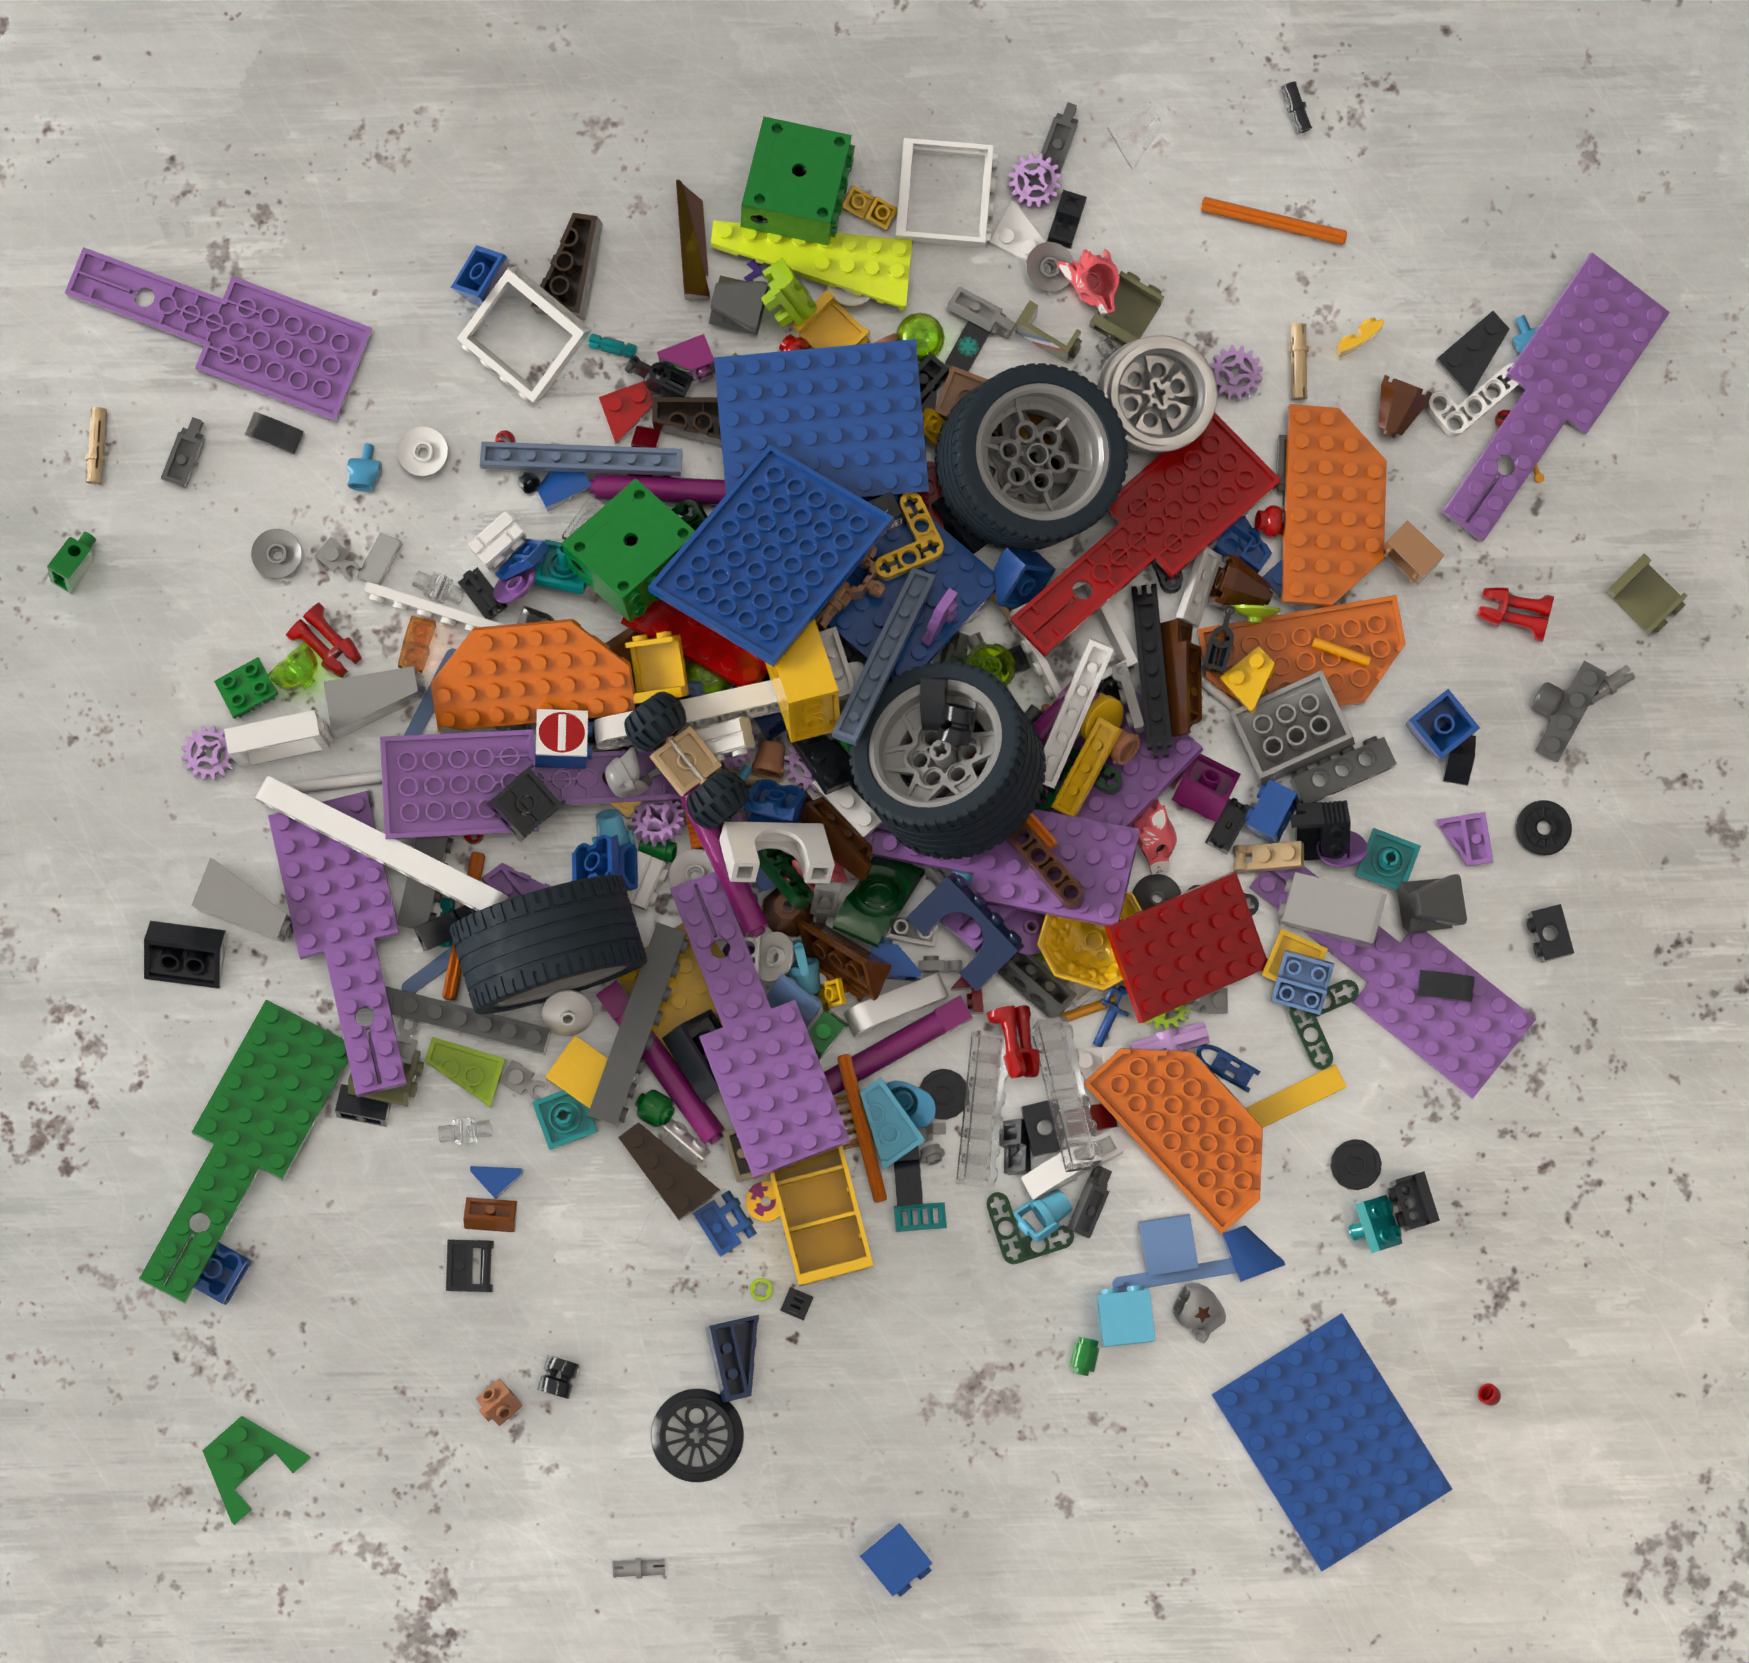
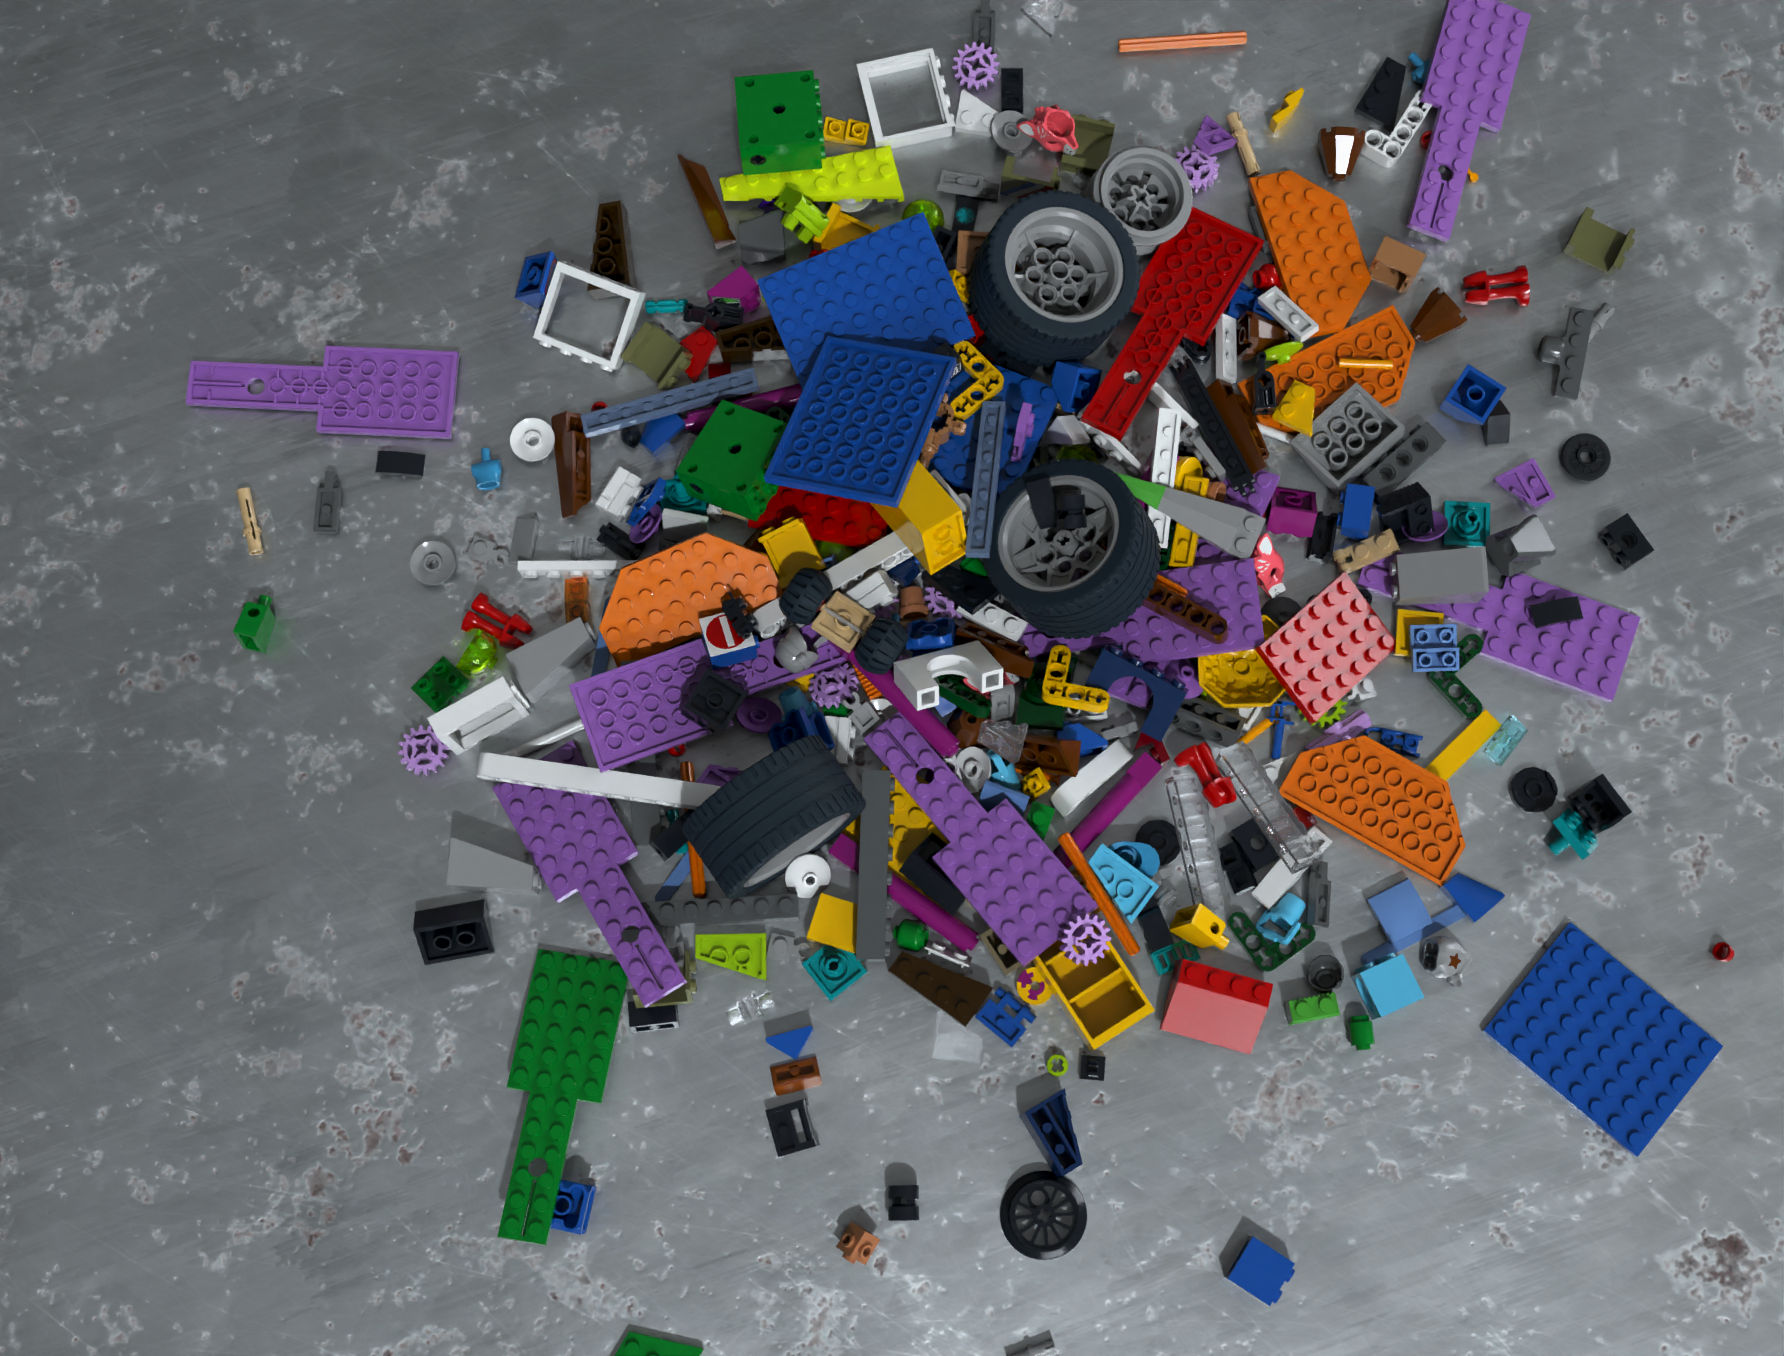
camera: 15 degrees left, 5 degrees down
none -> reddish brown wedge [551,411,591,518]
none -> olive panel [621,321,693,391]
none -> white tile [662,508,709,541]
none -> black hinge [722,591,761,639]
none -> medium lavender dish [736,697,782,734]
none -> light grey plate [840,690,880,733]
none -> clear wing [977,719,1028,764]
none -> yellow beam [1041,645,1110,713]
none -> white slope [1043,415,1090,445]
none -> lavender gear [1058,912,1112,966]
none -> light grey plate [1114,472,1266,560]
none -> slope [1159,959,1273,1054]
none -> yellow torso [1169,903,1229,950]
none -> medium lavender wing [1193,115,1237,155]
none -> white plate [1258,286,1319,343]
none -> bright green brick [1284,992,1340,1025]
none -> dark grey hair [1308,955,1344,994]
none -> reddish brown cone [1410,287,1468,344]
none -> clear light blue plate [1483,715,1528,767]

